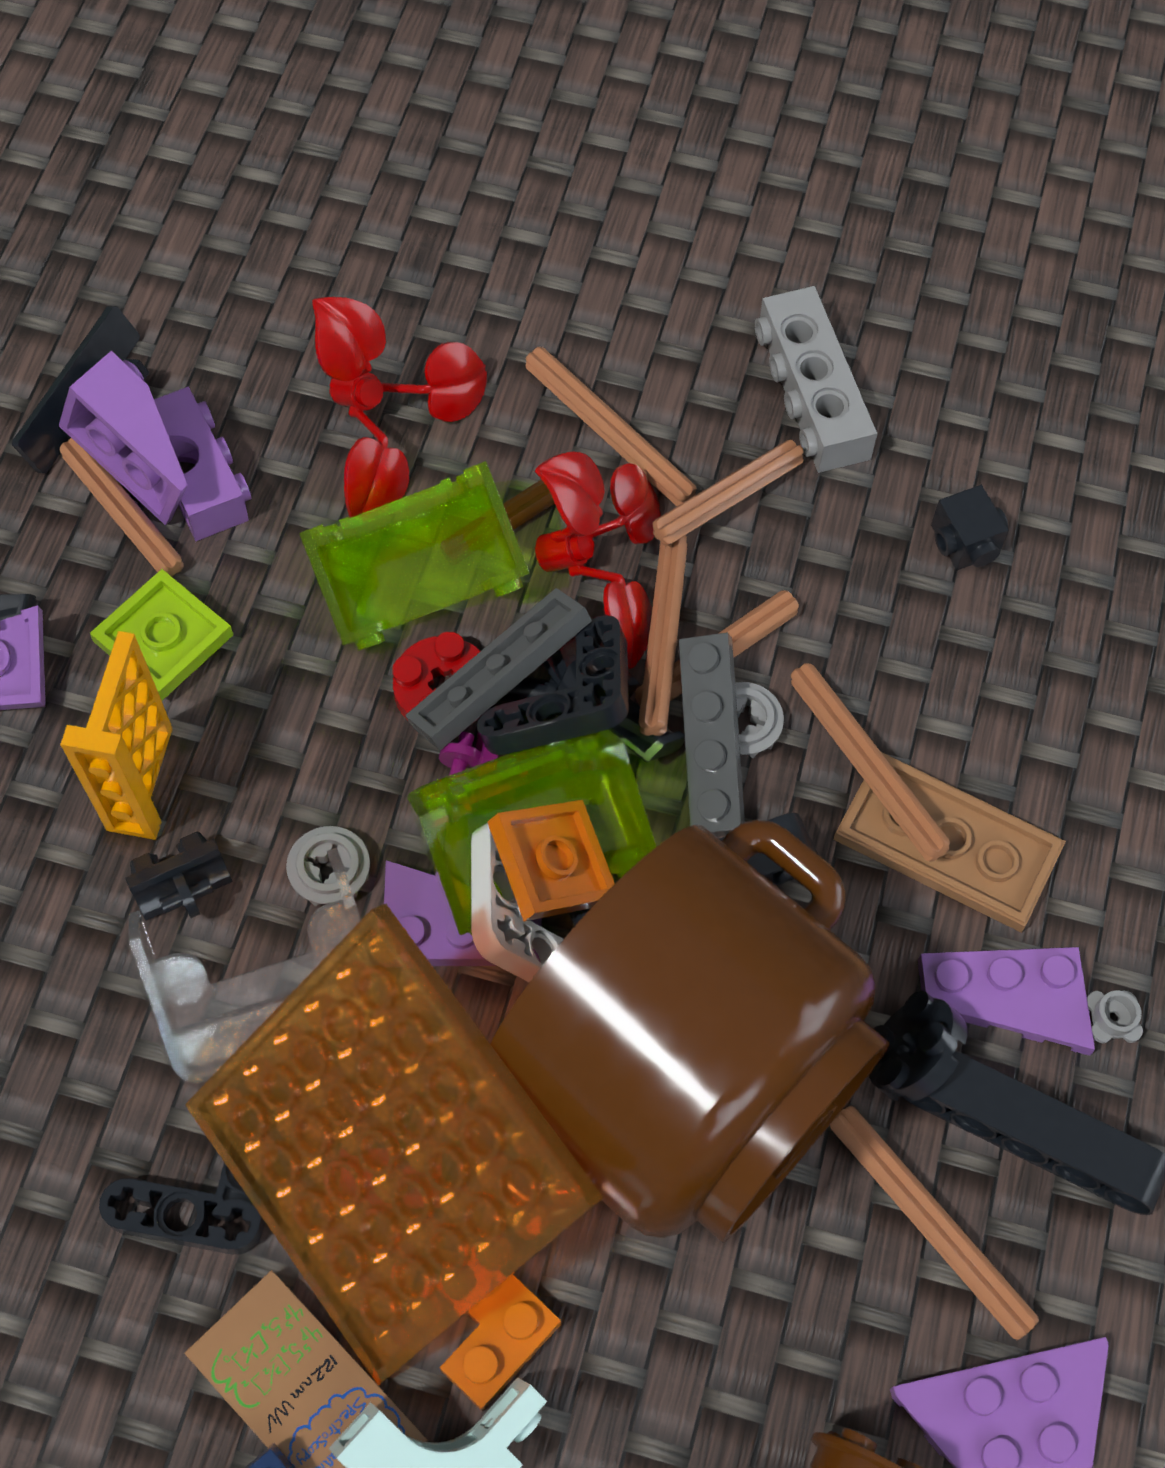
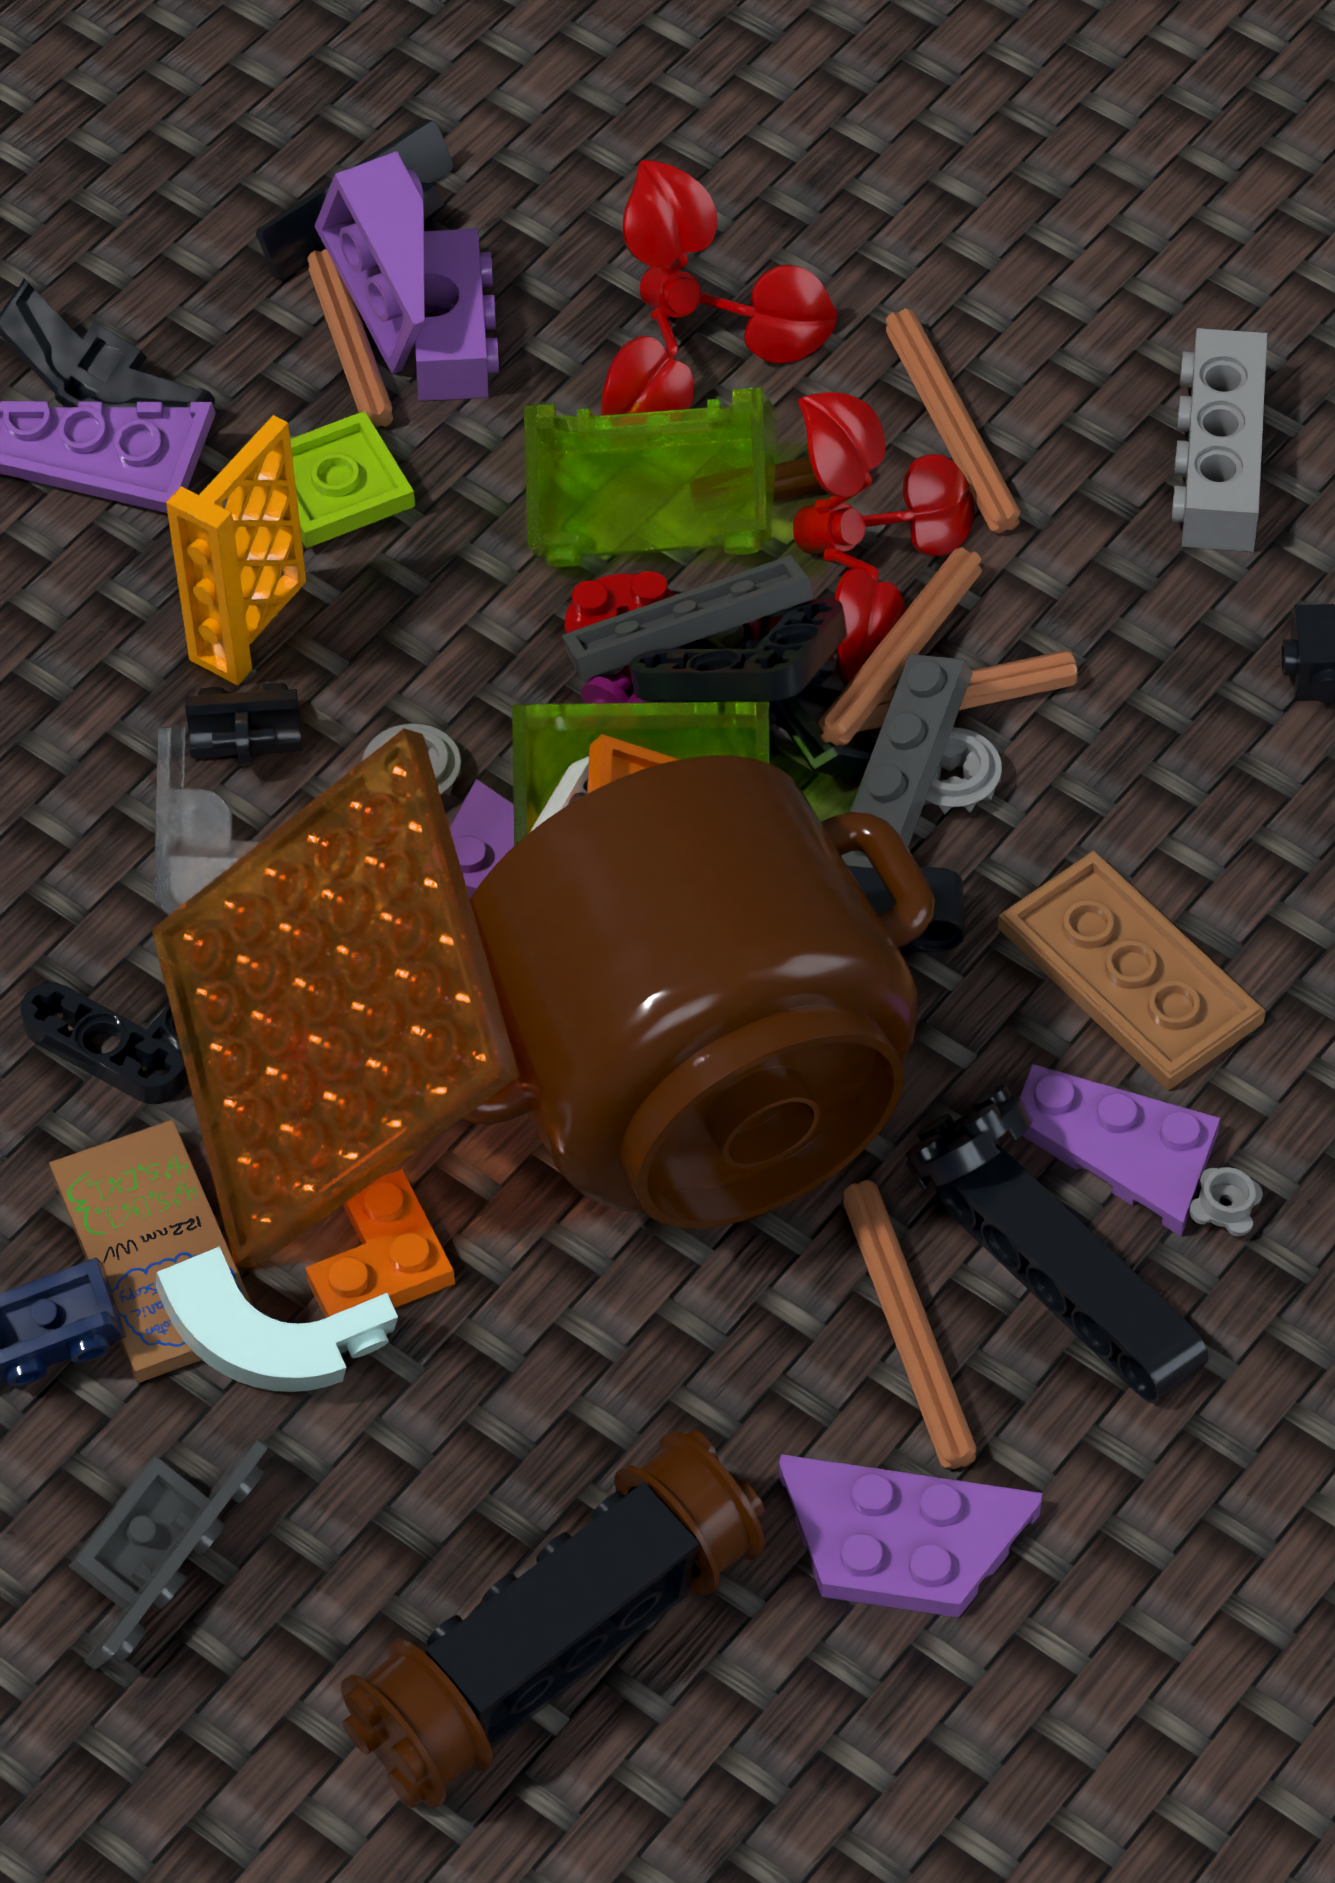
camera: 25 degrees right, 10 degrees down
nougat axle [653,440,804,545] -> none
nougat axle [791,663,949,862] -> none

